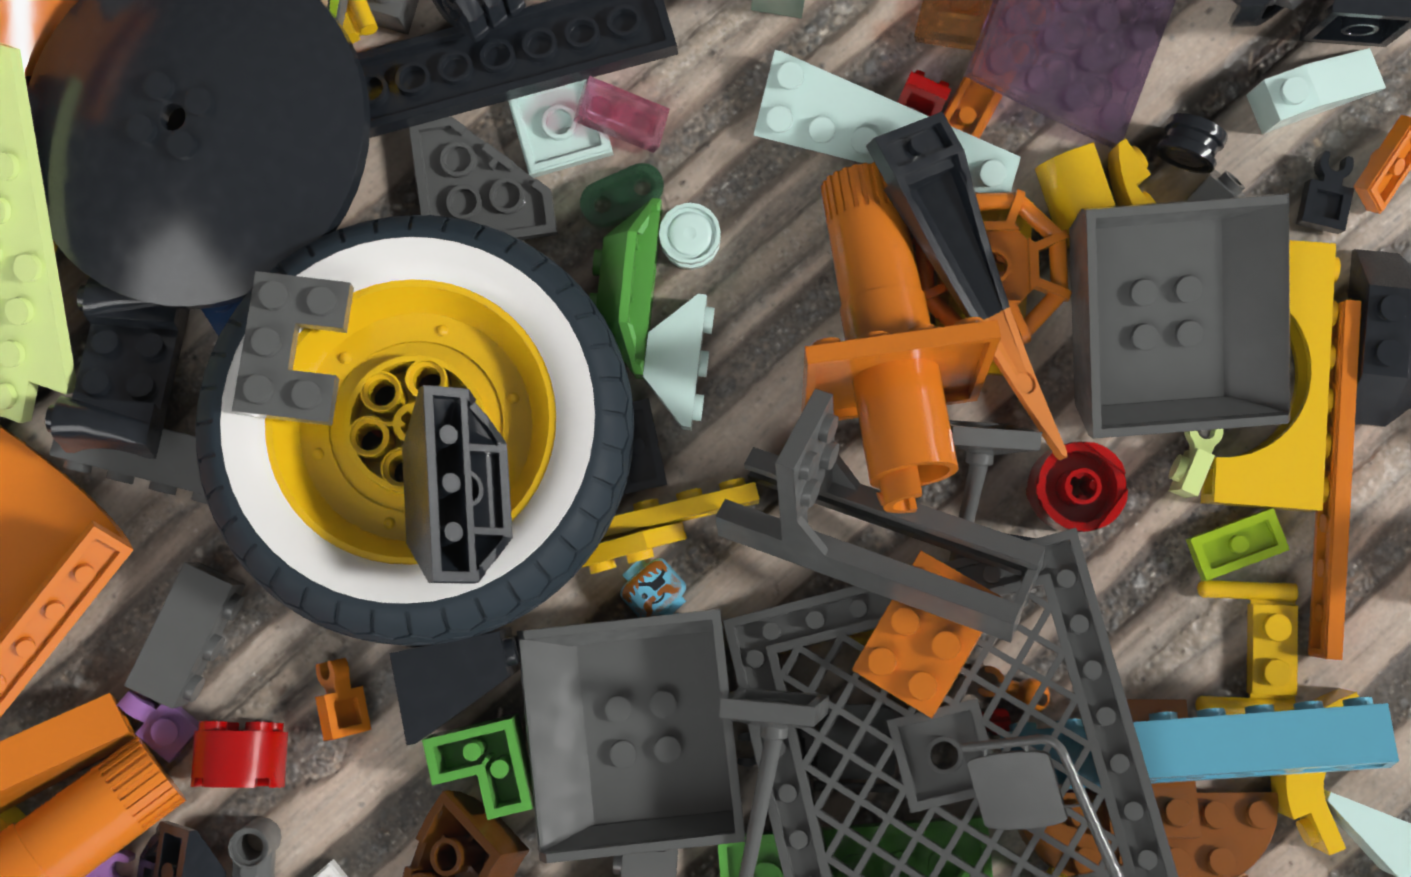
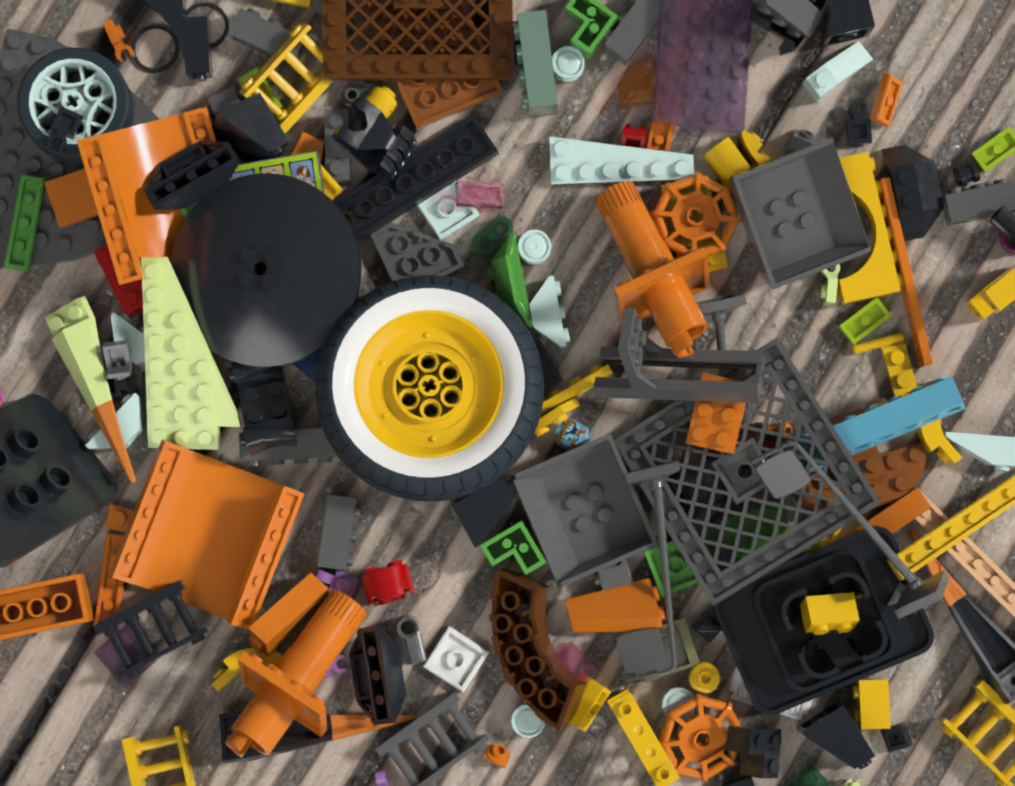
camera: 20 degrees left, 0 degrees up
dark grey plate [232,271,354,426] -> none
orange plate [315,658,372,741] -> none
black wedge [402,385,513,584] -> none
black plate [866,111,1067,460] -> none
red brick [1026,441,1128,532] -> none
black wheel [1155,113,1228,174] -> none

